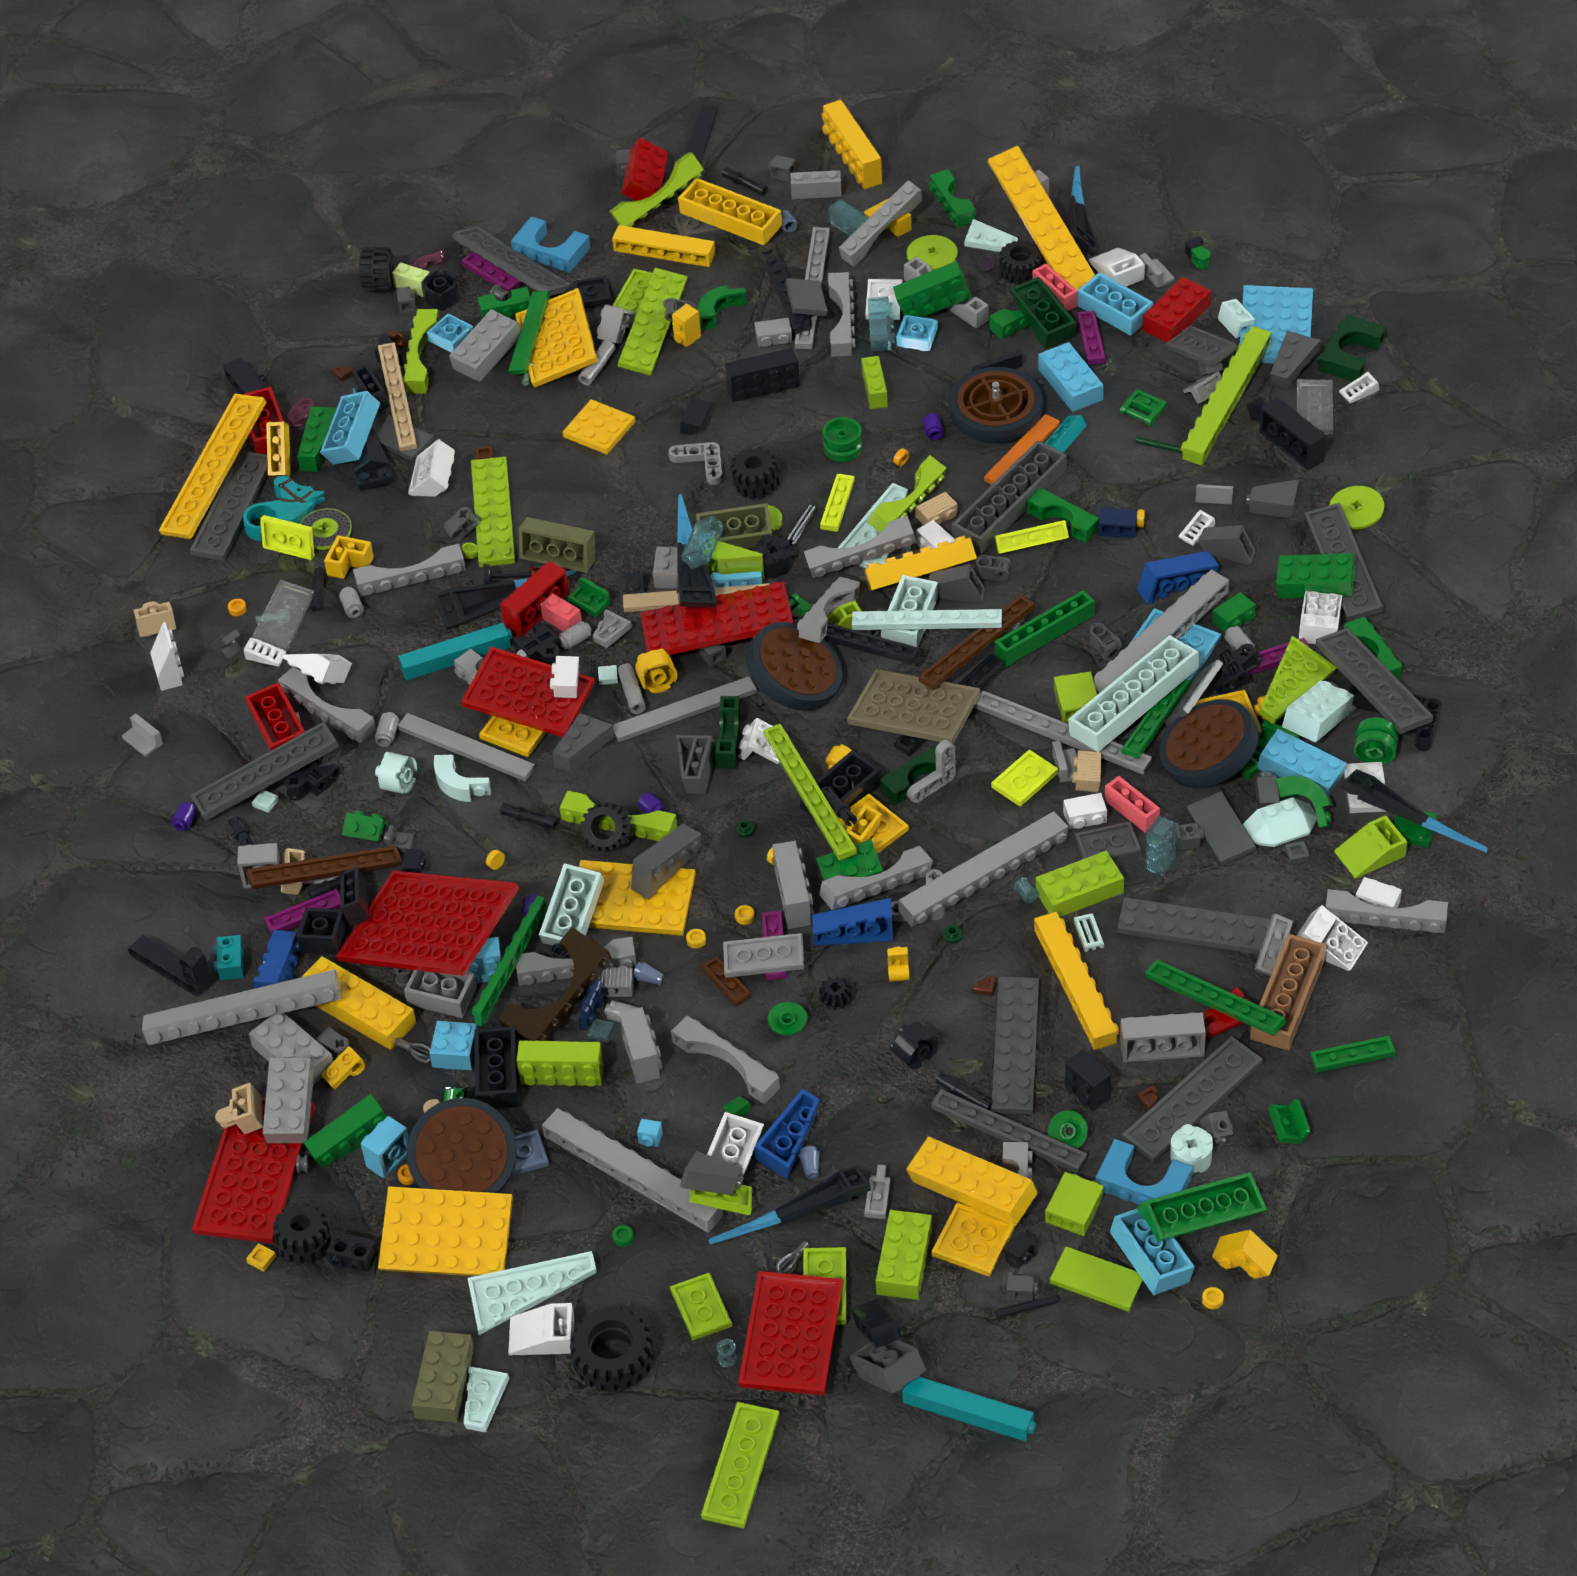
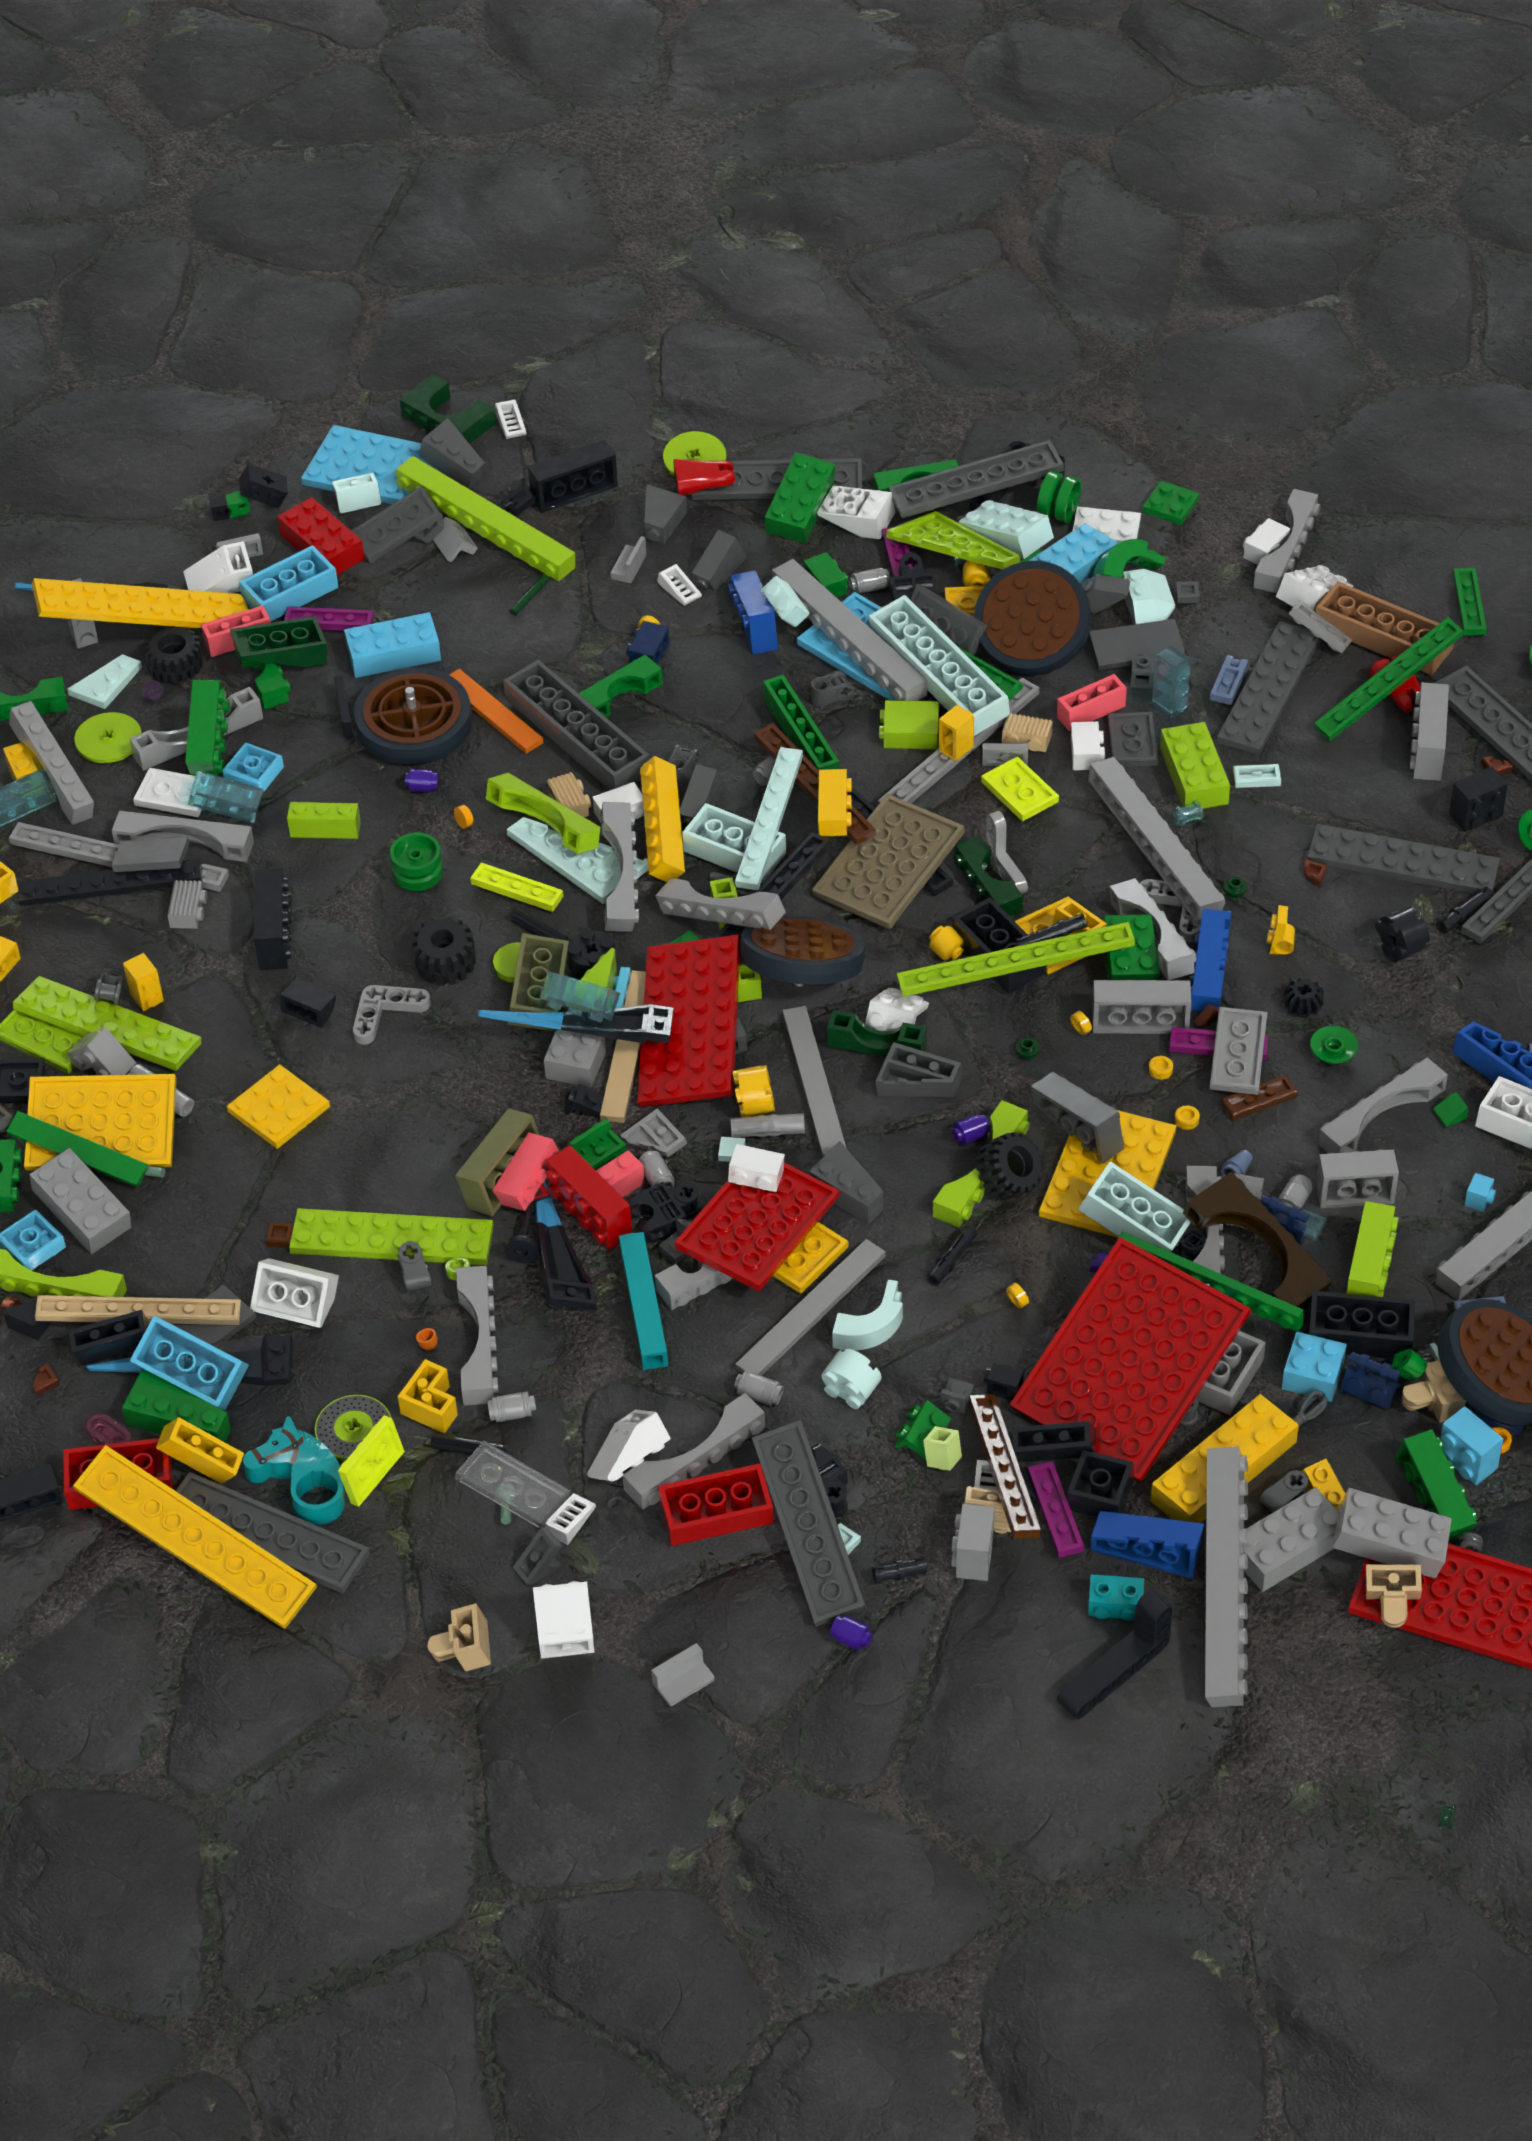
camera: 80 degrees left, 0 degrees up
light orange tile [228,599,247,616] -> none
green arch [697,285,747,330] -> none
neon yellow plate [994,520,1069,554] -> none
yellow brick [1034,911,1119,1050] -> none
teal slope [1044,415,1087,453] -> none
green plate [1120,389,1167,427] -> none
clear tile [1297,379,1333,434] -> none
lime slope [1334,815,1407,879] -> none
black plate [1340,769,1488,853] -> none
none -> black brick [239,464,288,508]
none -> orange hinge [416,1328,438,1351]
none -> coral brick [493,1132,560,1211]
none -> red piece [673,459,736,496]
none -> light aqua brick [761,576,809,627]
none -> yellow brick [818,769,852,836]
none -> yellowish green brick [923,1426,962,1471]
none -> yellow brick [939,705,974,761]
none -> copper tile [1194,1004,1219,1027]
none -> sand blue plate [1210,655,1249,705]
none -> dark blue plate [1340,1352,1401,1409]
none -> clear green bush [1438,1802,1456,1830]

